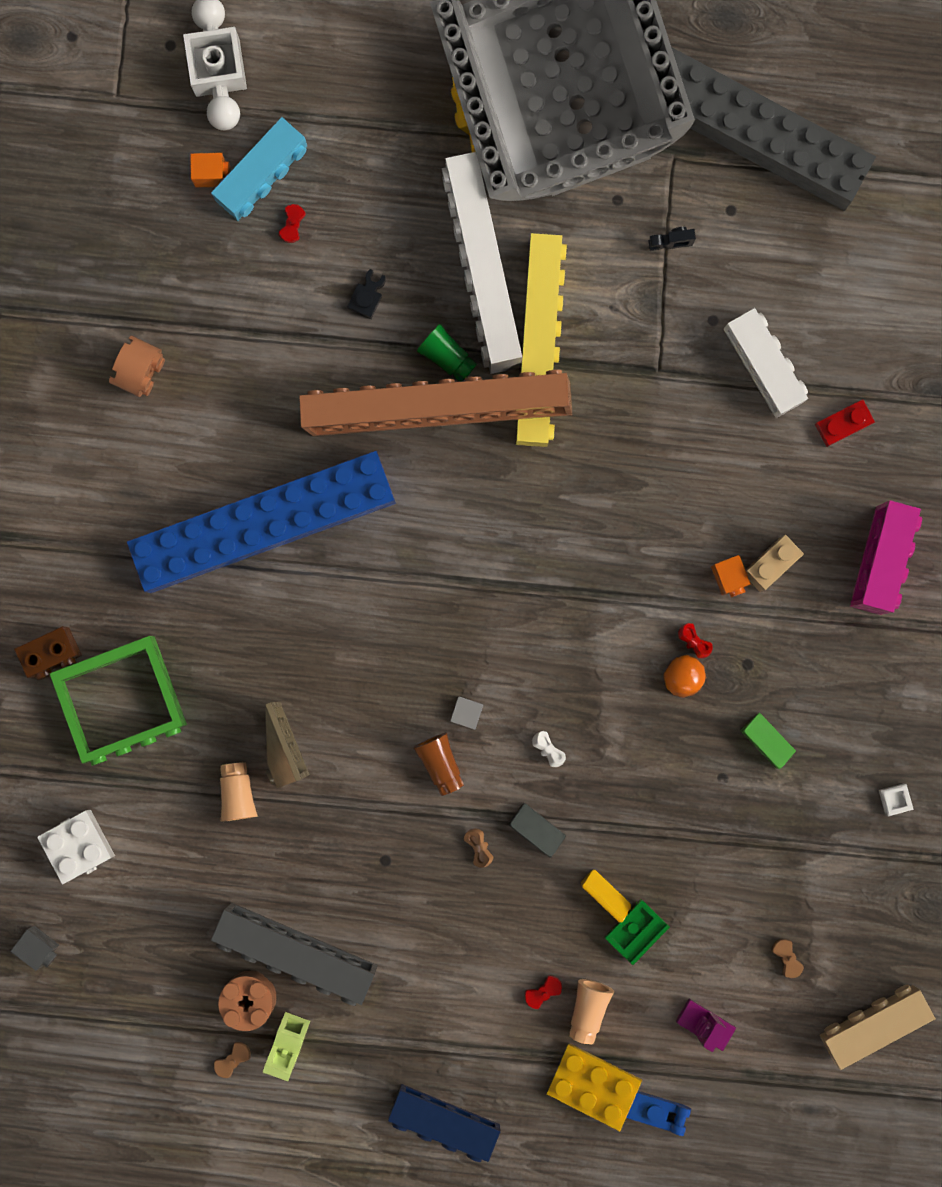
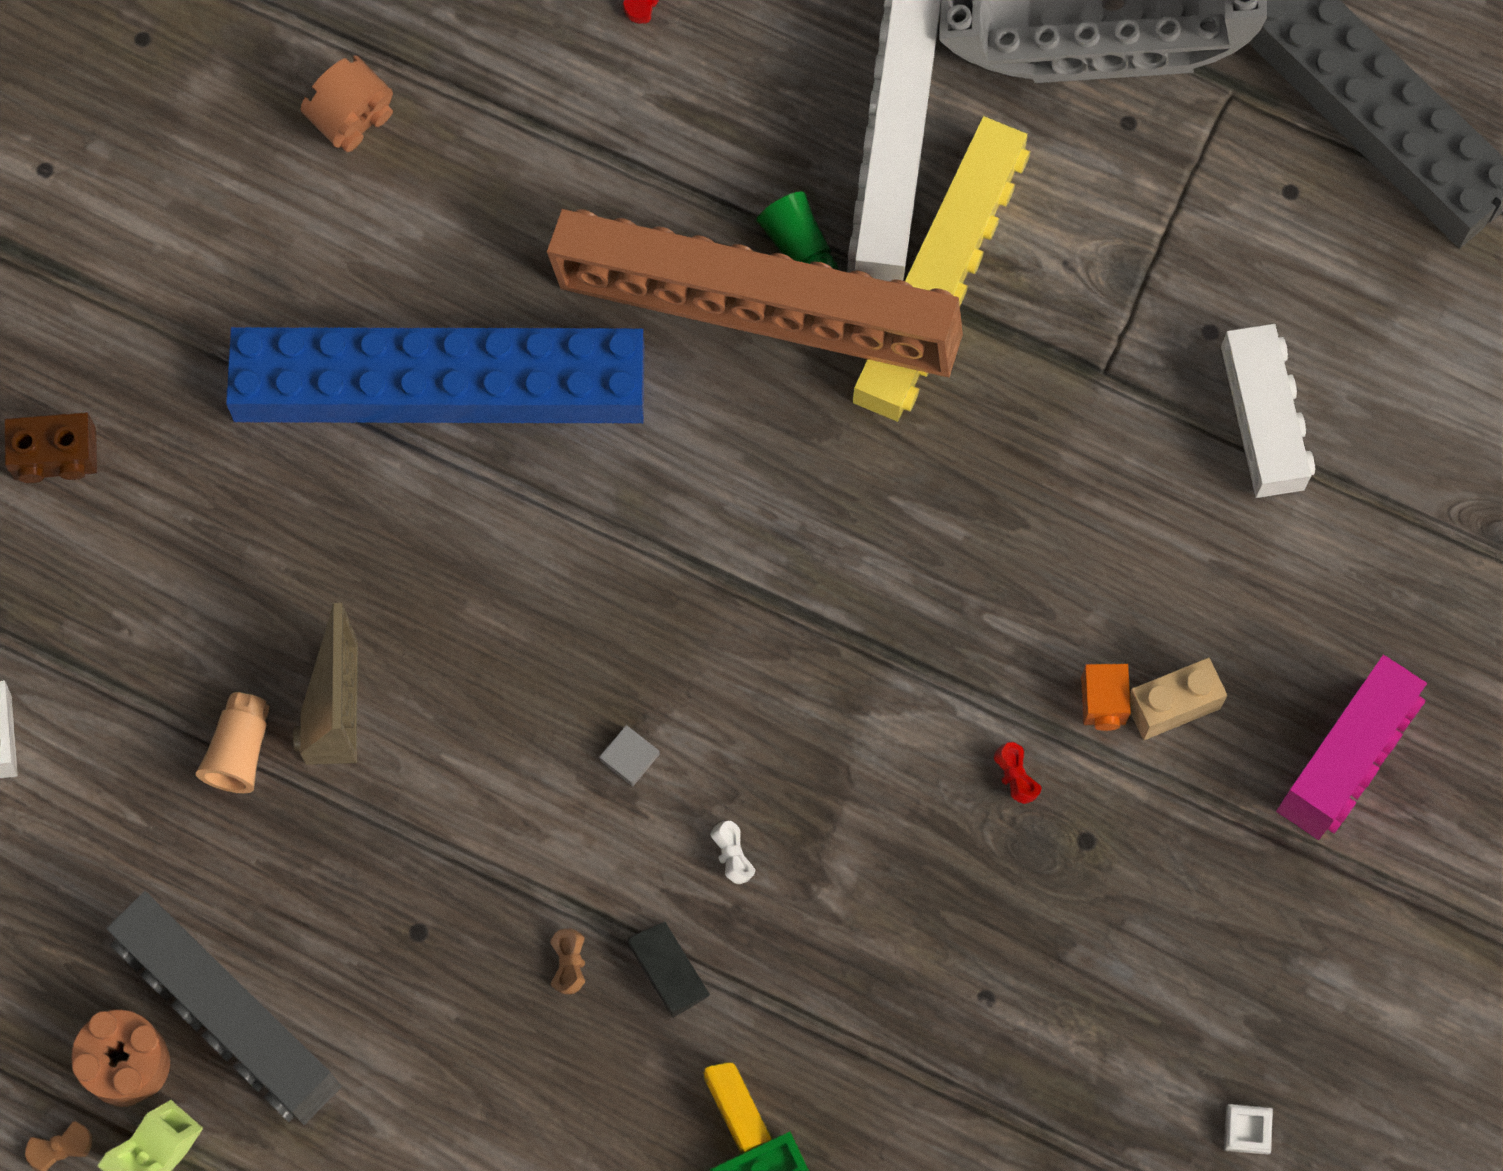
camera: 20 degrees right, 15 degrees down
bright green window [50,636,187,766] -> none
black plate [347,269,386,320] -> none
dark orange plant [413,732,464,796] -> none
black plate [648,227,696,251] -> none
orange hair [664,655,706,698] -> none
bright green slope [740,712,796,770] -> none
red plate [815,399,875,447] -> none

